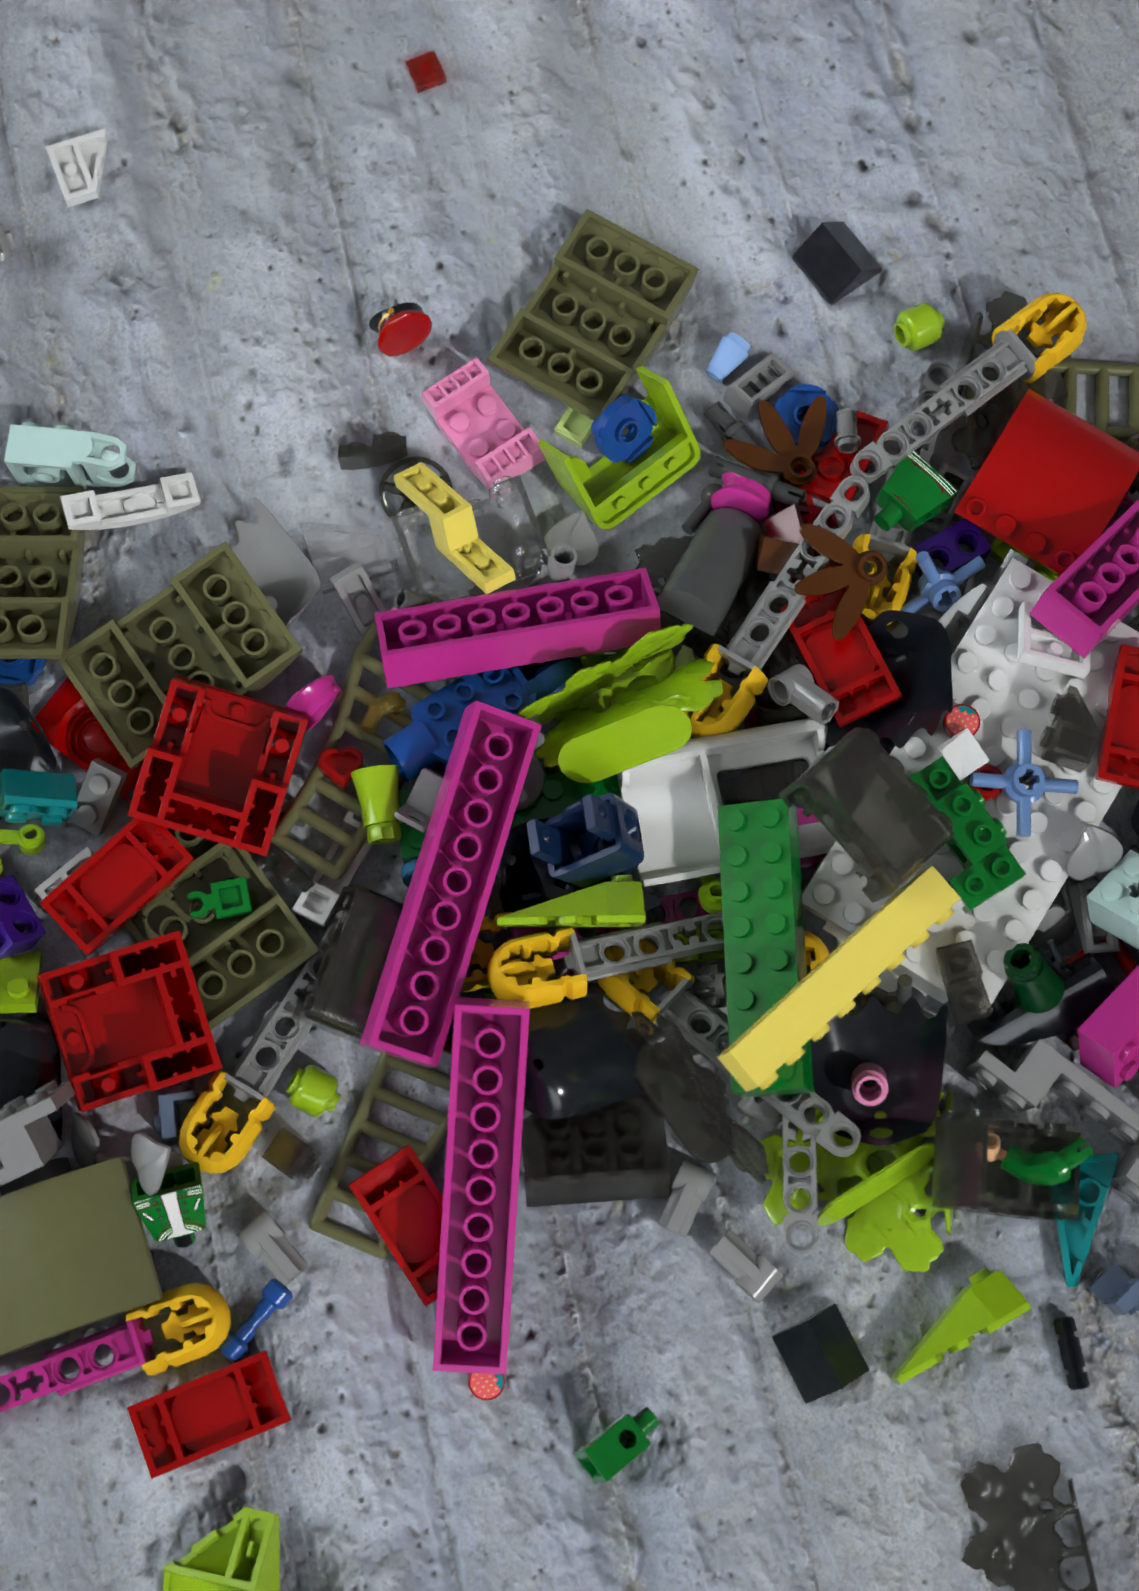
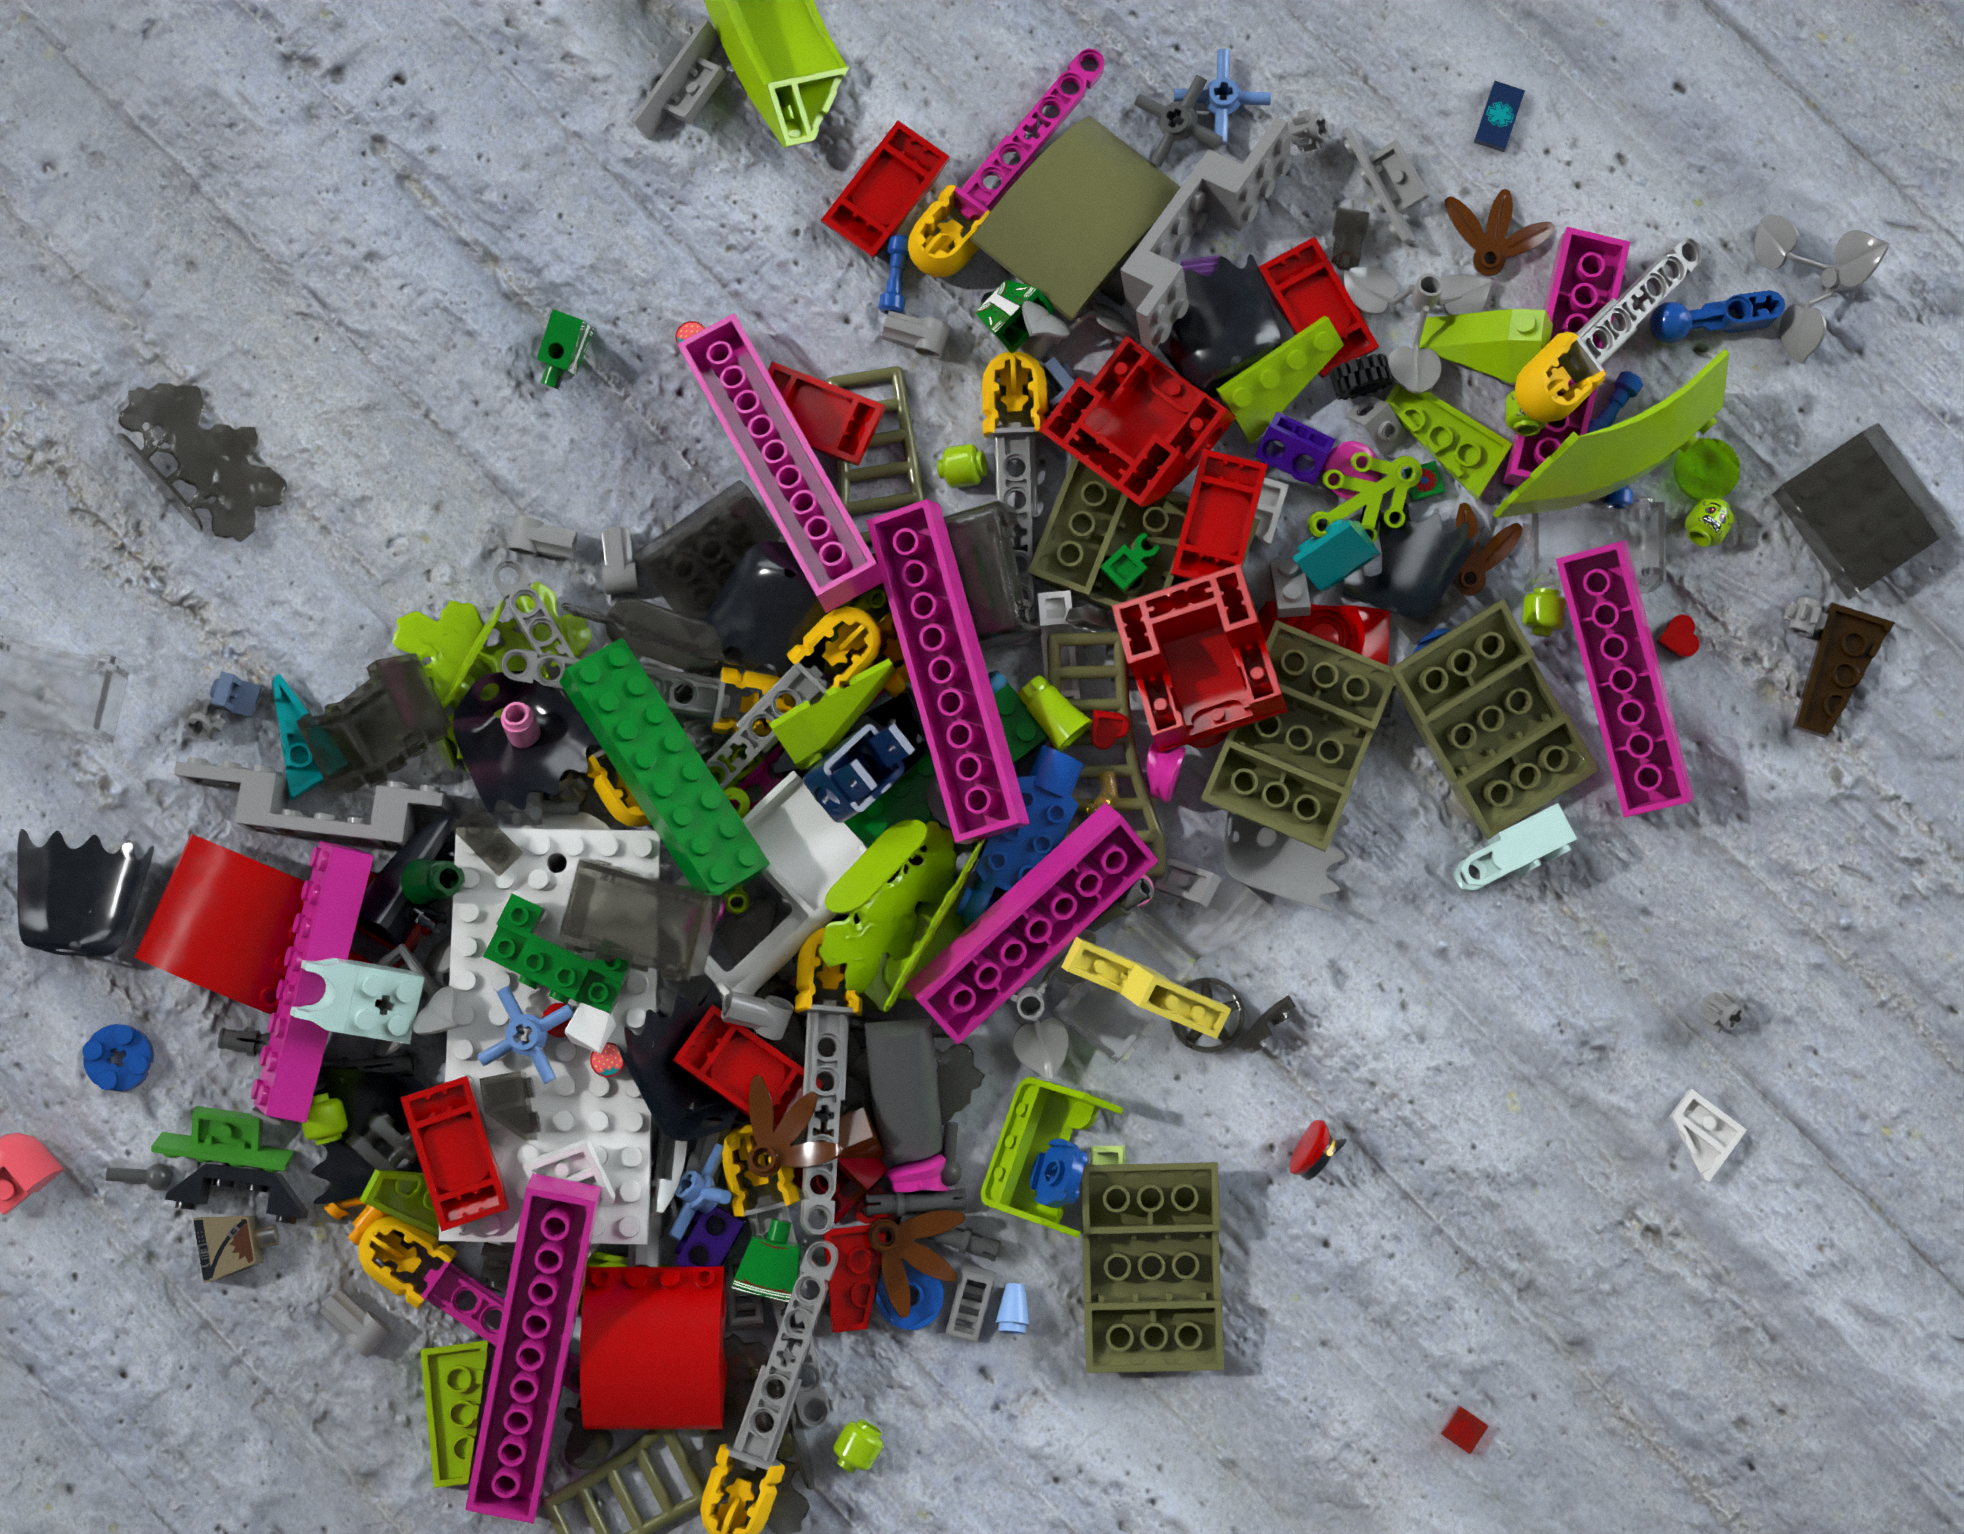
camera: 150 degrees right, 5 degrees up
white slope [60,472,201,530] -> none
clear smoke slope [261,1127,321,1183] -> none
light grey bracket [394,768,443,832] -> none
bright pink plate [421,357,546,495] -> none
light yellow brick [717,865,961,1092] -> none
black slope [771,1303,870,1404] -> none
black slope [792,221,882,306] -> none
light grey pin [834,408,861,454] -> none
lime wedge [891,1267,1032,1384] -> none
green arm [979,1132,1093,1185] -> none
black axle [1053,1316,1090,1390] -> none

